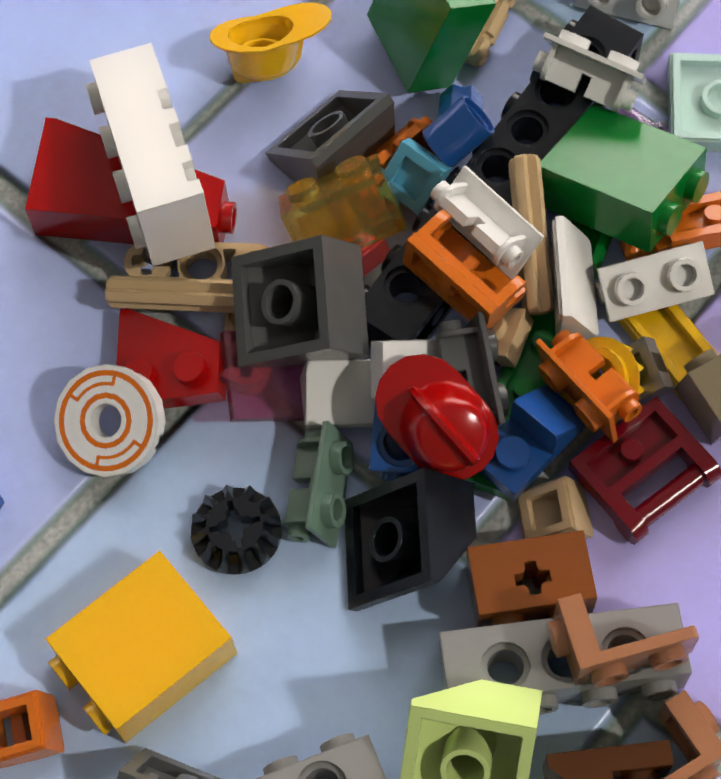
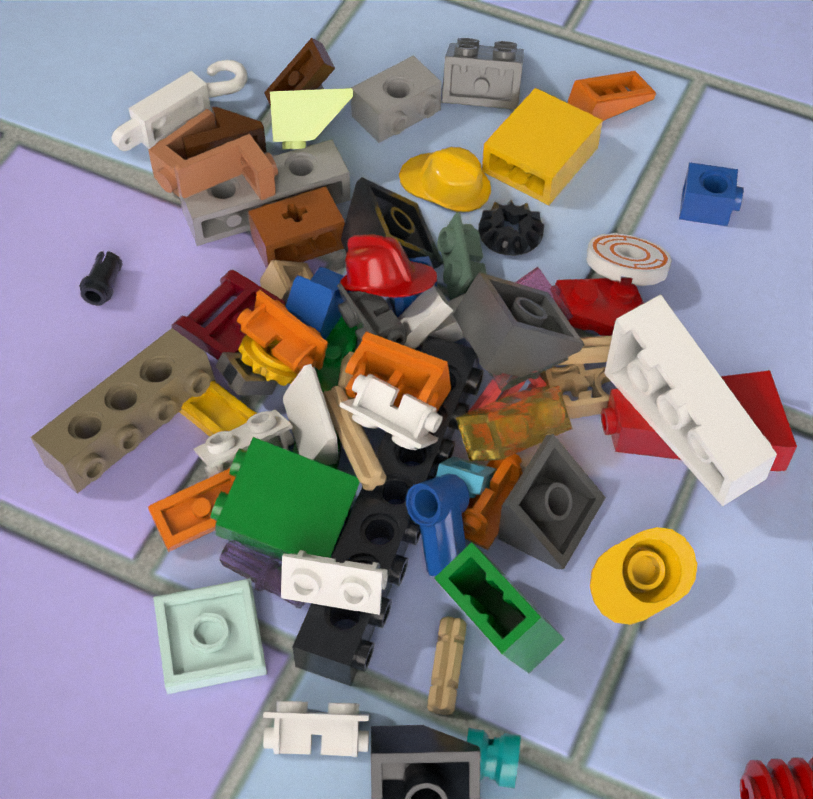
camera: 160 degrees right, 10 degrees down
none -> yellow piece [399,147,491,212]

